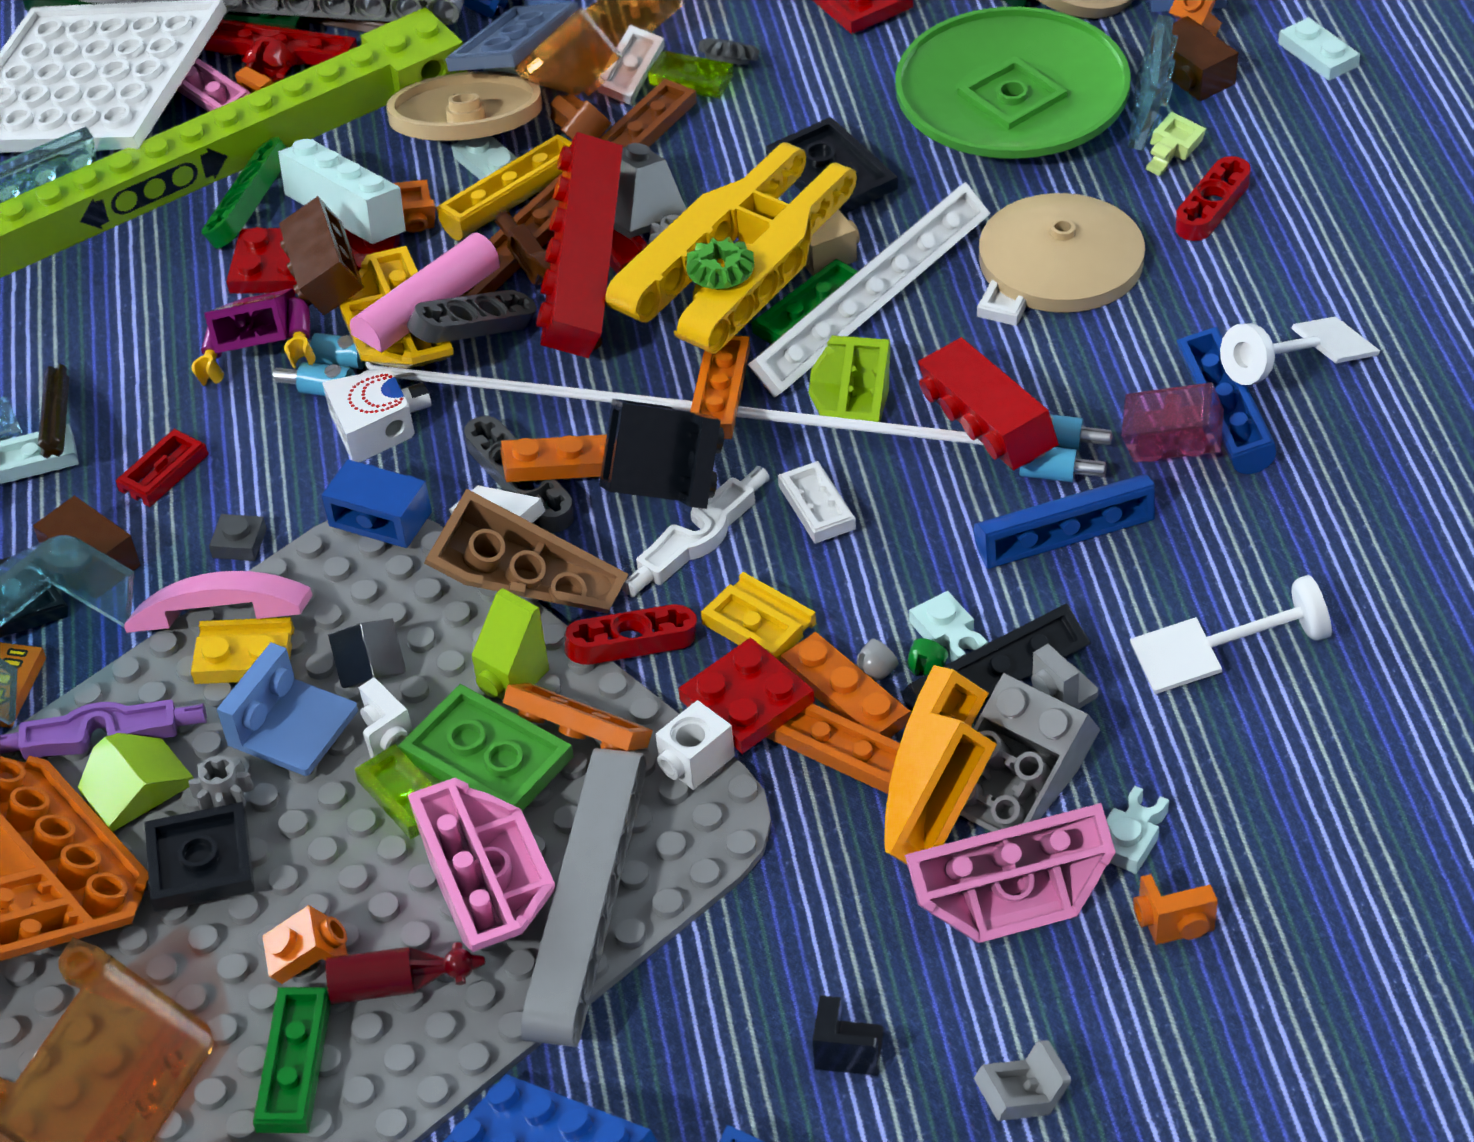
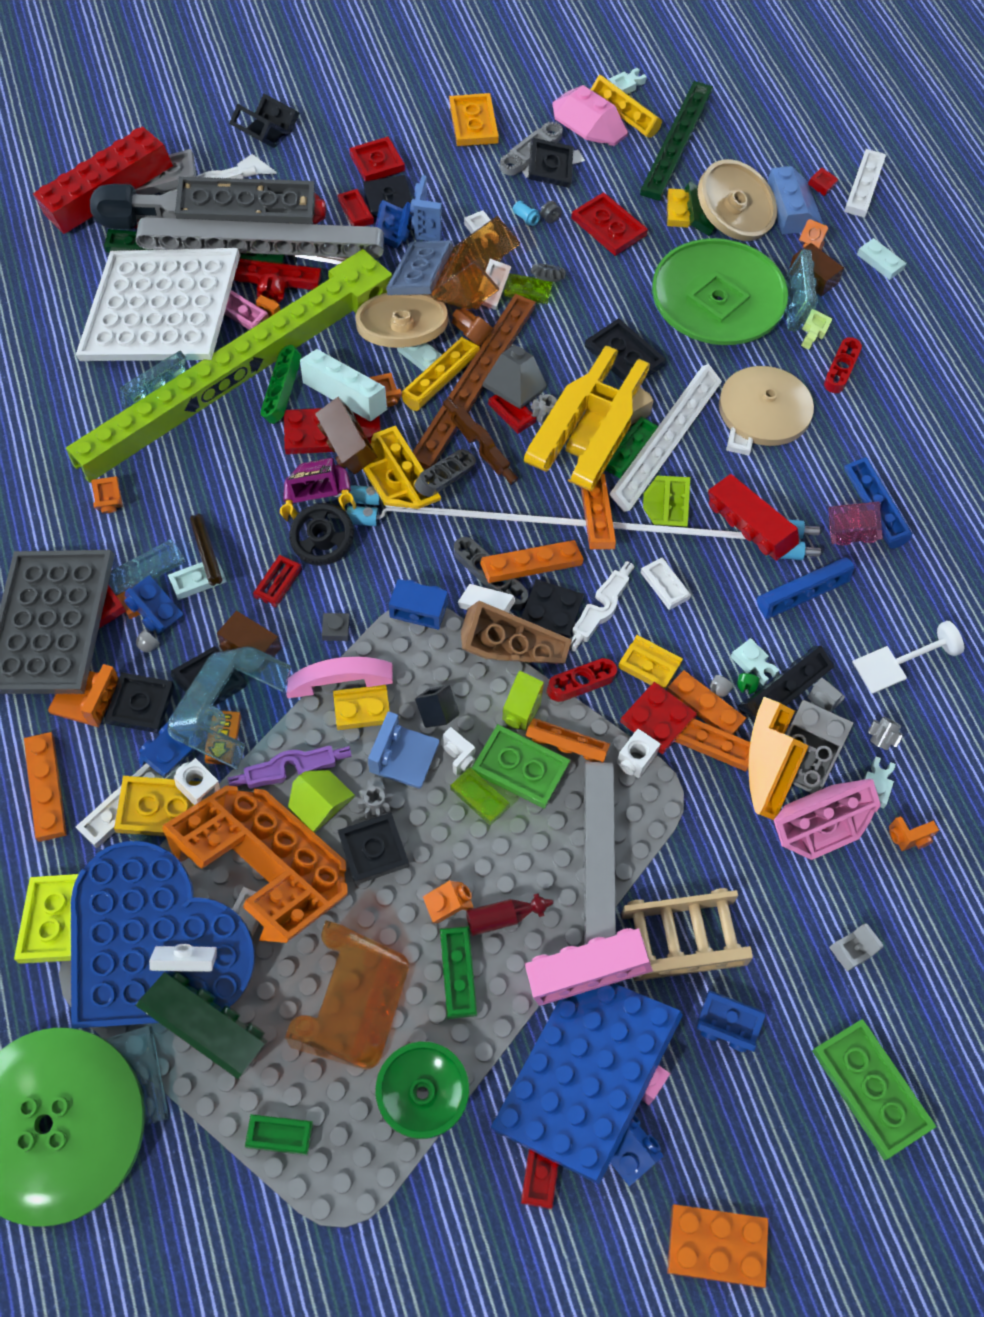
camera: 15 degrees left, 15 degrees up
white torso [322,369,431,462] -> none
bright pink brick [350,233,500,353] -> none
bright pink wedge [407,778,556,952] -> none
red brick [536,132,623,358] -> none
black piece [599,398,724,509] -> none
bright green gear [686,236,754,289] -> none
black panel [812,995,884,1076] -> none
white piece [1220,317,1380,385] -> none
none -> black wheel [289,503,354,566]
none -> black plate [521,579,584,638]
none -> bright pink brick [525,928,653,1006]
none -> tan fence [621,888,753,981]
none -> light grey gear [868,717,903,750]

